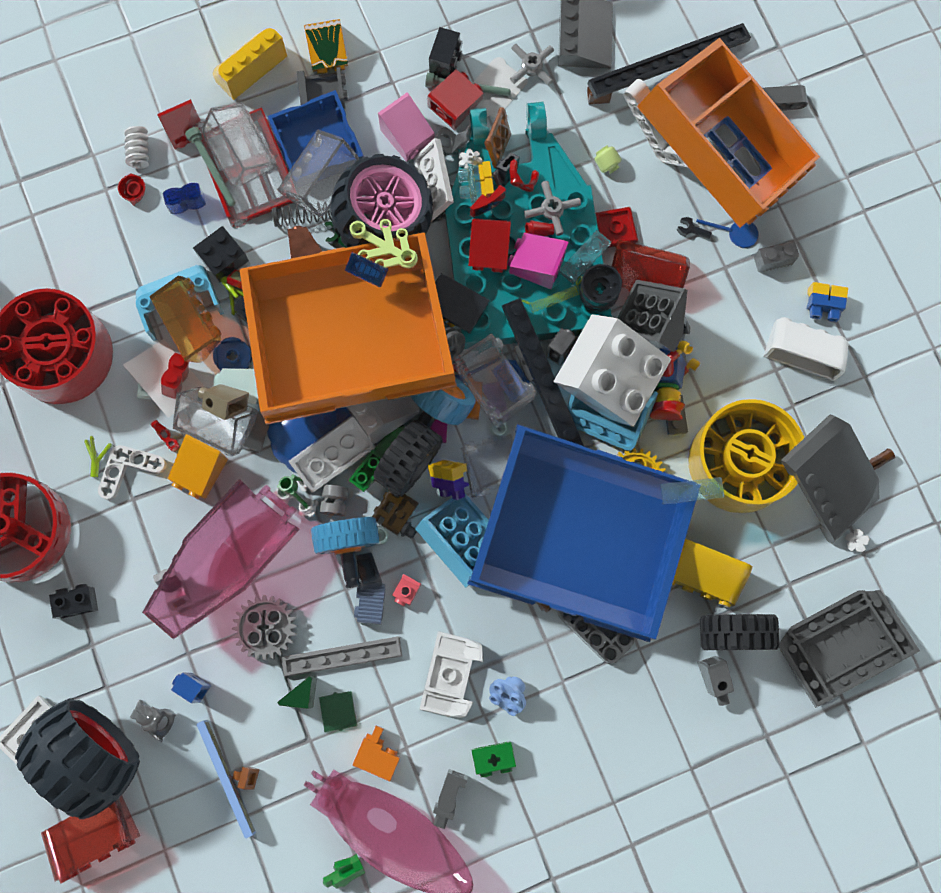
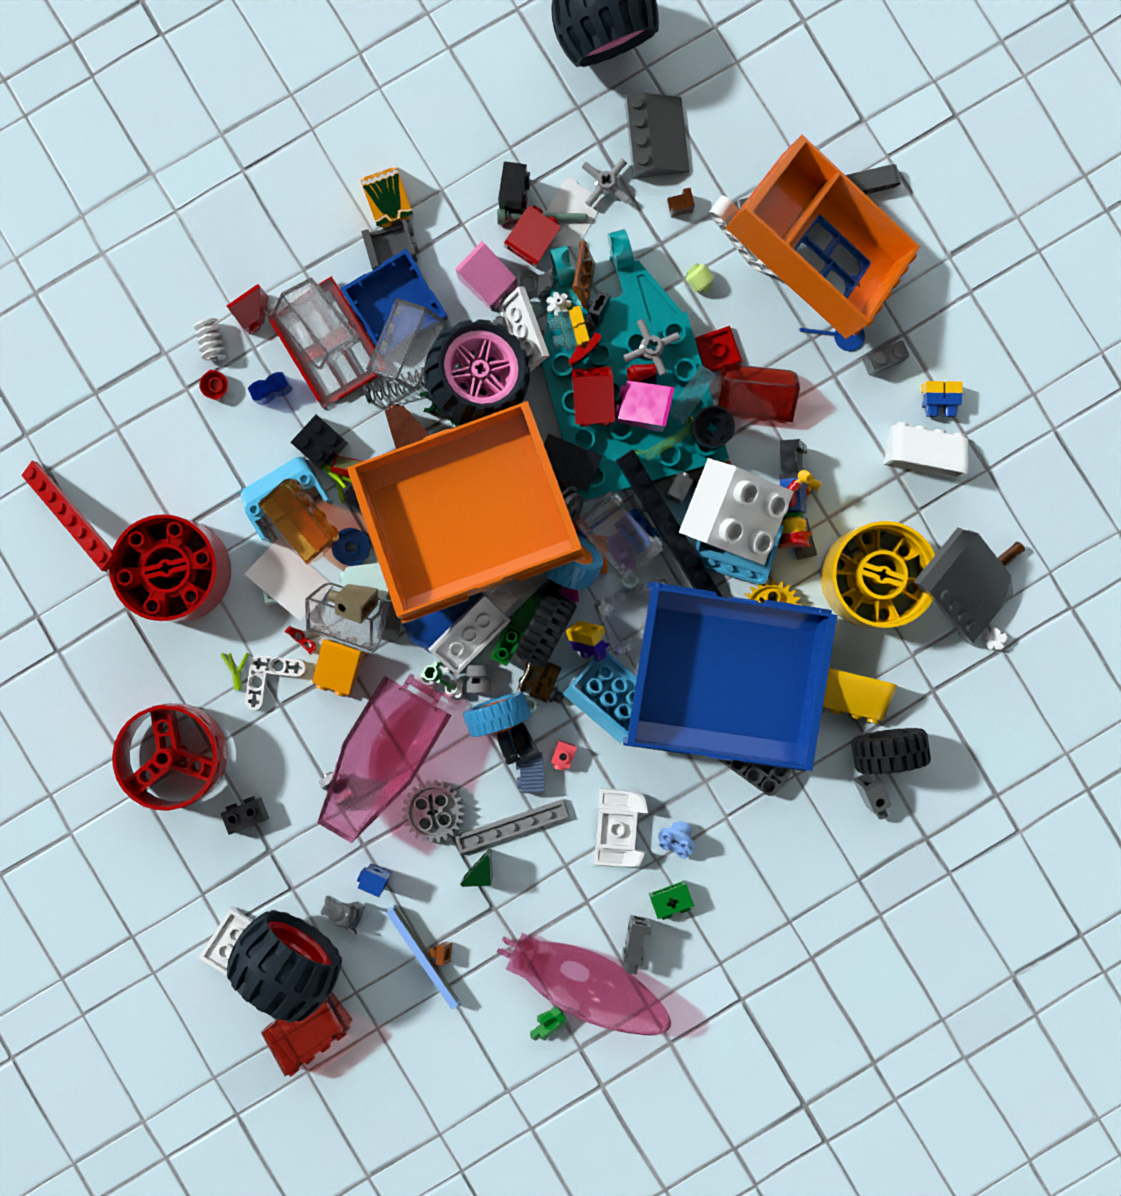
camera: 10 degrees left, 10 degrees up
red brick [161,353,189,399] -> none
sand green piece [185,127,235,207] -> none
yellow windscreen [213,28,288,100] -> none
clear green piece [319,691,357,732] -> none
clear blue tile [345,252,388,287] -> none
yellowish green plant [350,219,418,272] -> none
orange hinge [353,725,400,781] -> none
red cap [510,160,539,192] -> none
black plate [587,23,751,99] -> none
dark grey slope [617,280,688,352] -> none
clear light blue plate [660,477,724,505] -> none
black bar [677,217,712,239] -> none
dark grey slope [779,590,920,708] -> none

